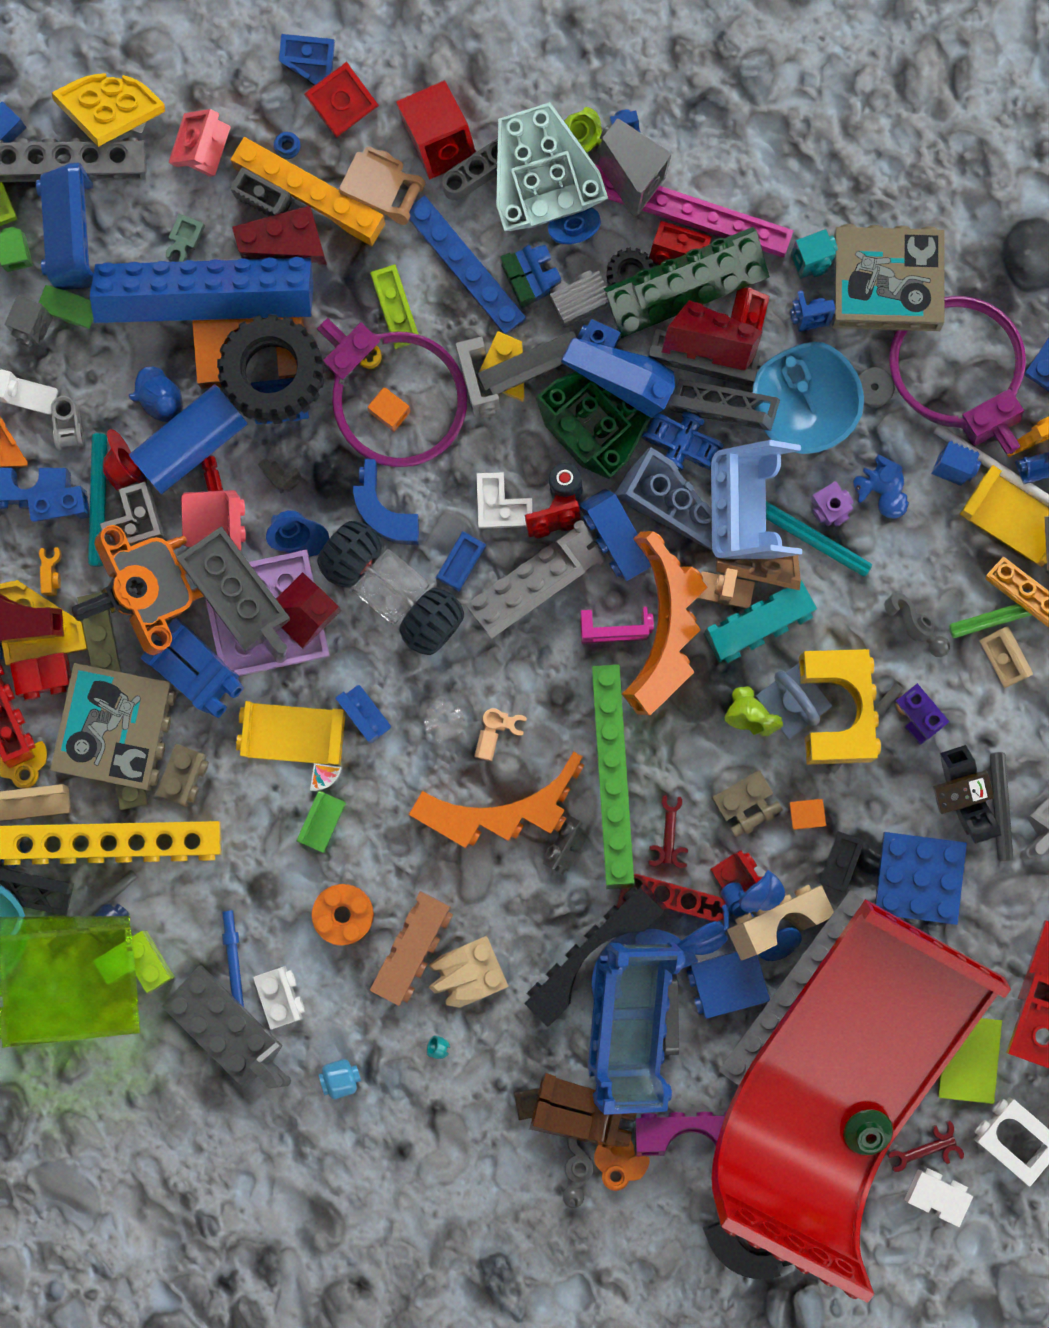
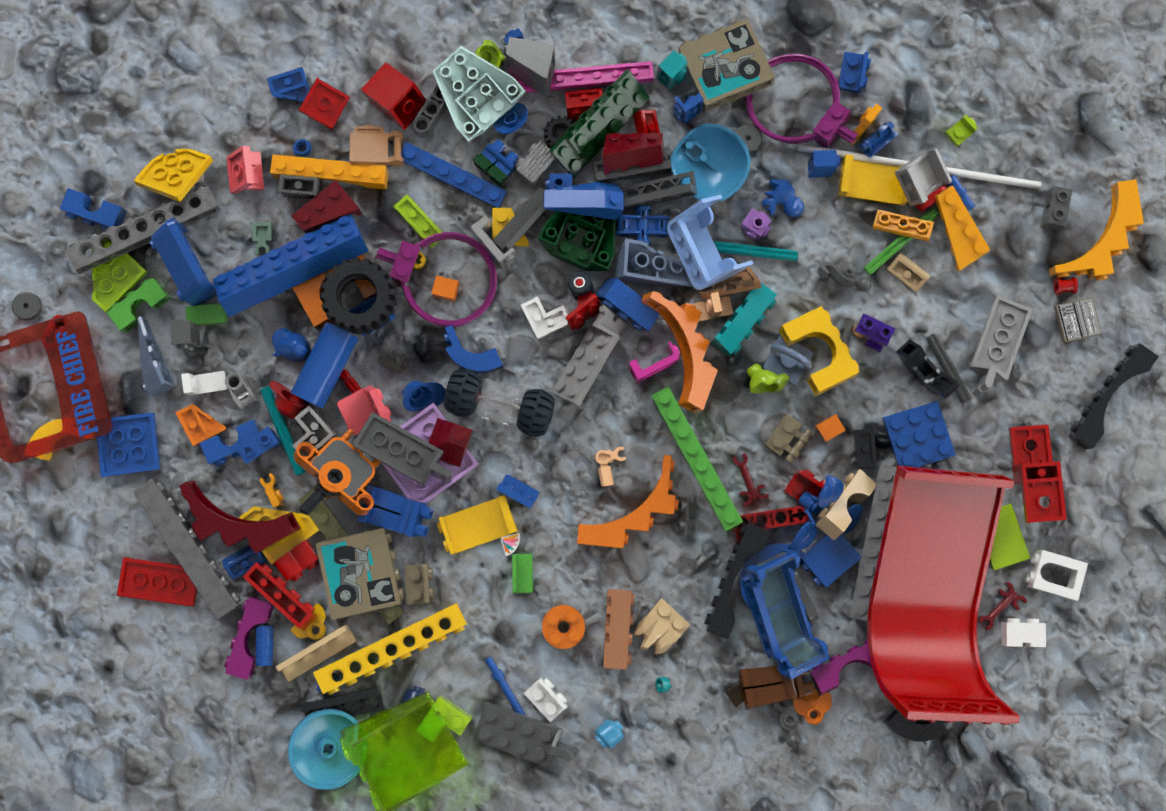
camera: 30 degrees left, 0 degrees up
clear brick [423,699,465,743] -> none
blue tile [436,531,486,592] -> none
dark green piece [843,1110,893,1155] -> none
dark brown tile [933,770,994,814] -> none

